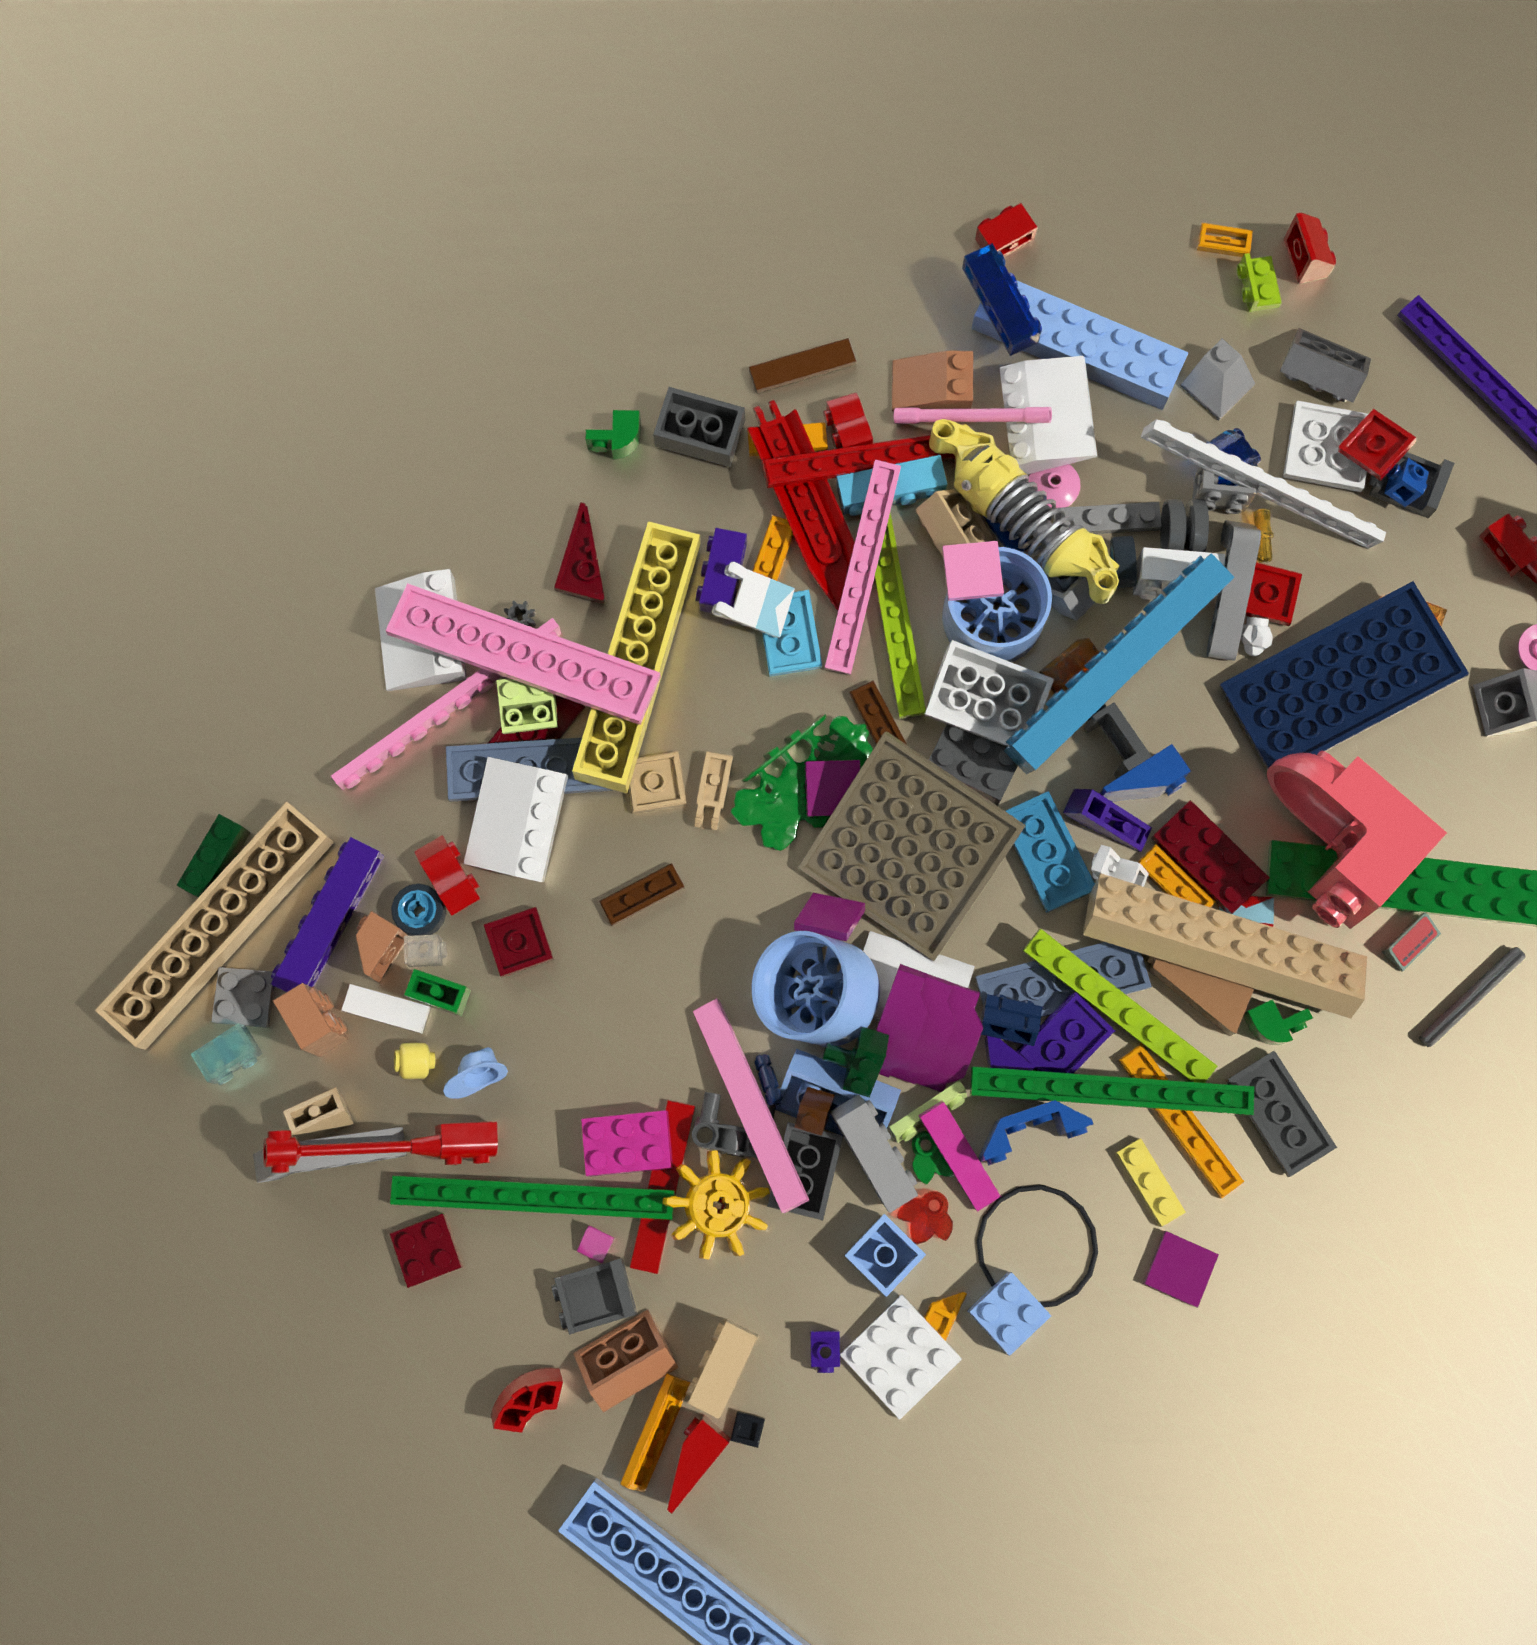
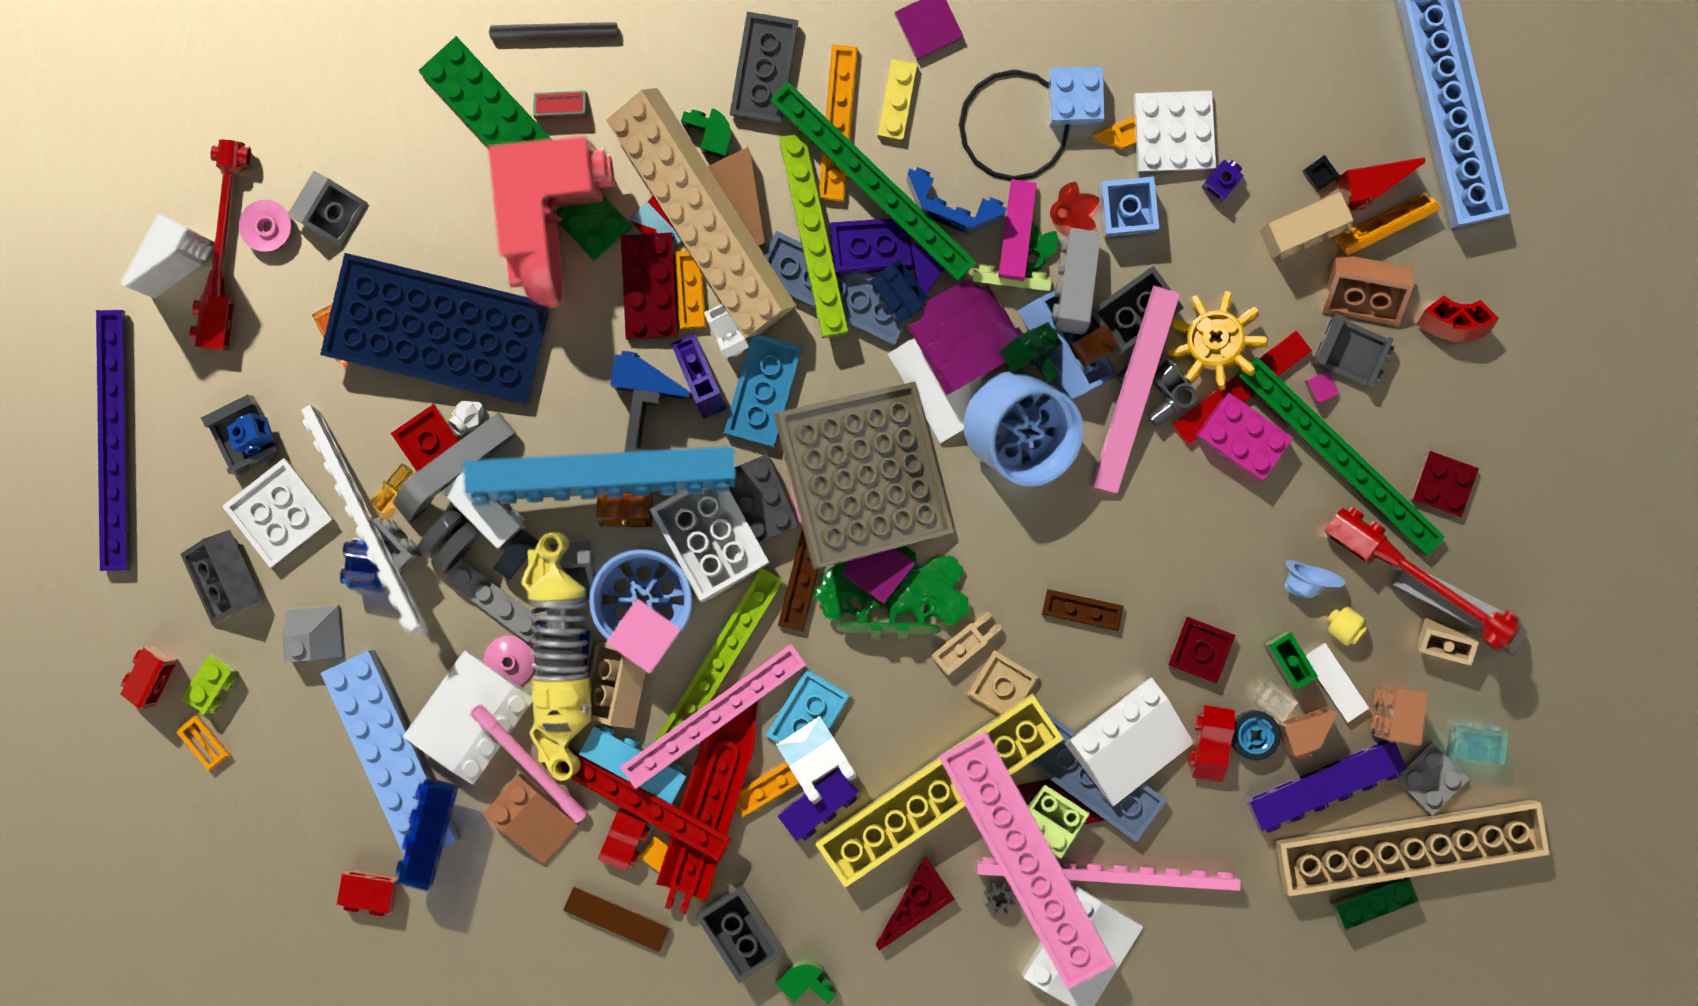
camera: 140 degrees left, 10 degrees up
dark blue axle [754,1054,783,1106] -> none
magenta tile [794,892,865,941] -> none
red plate [1338,409,1416,481] -> none

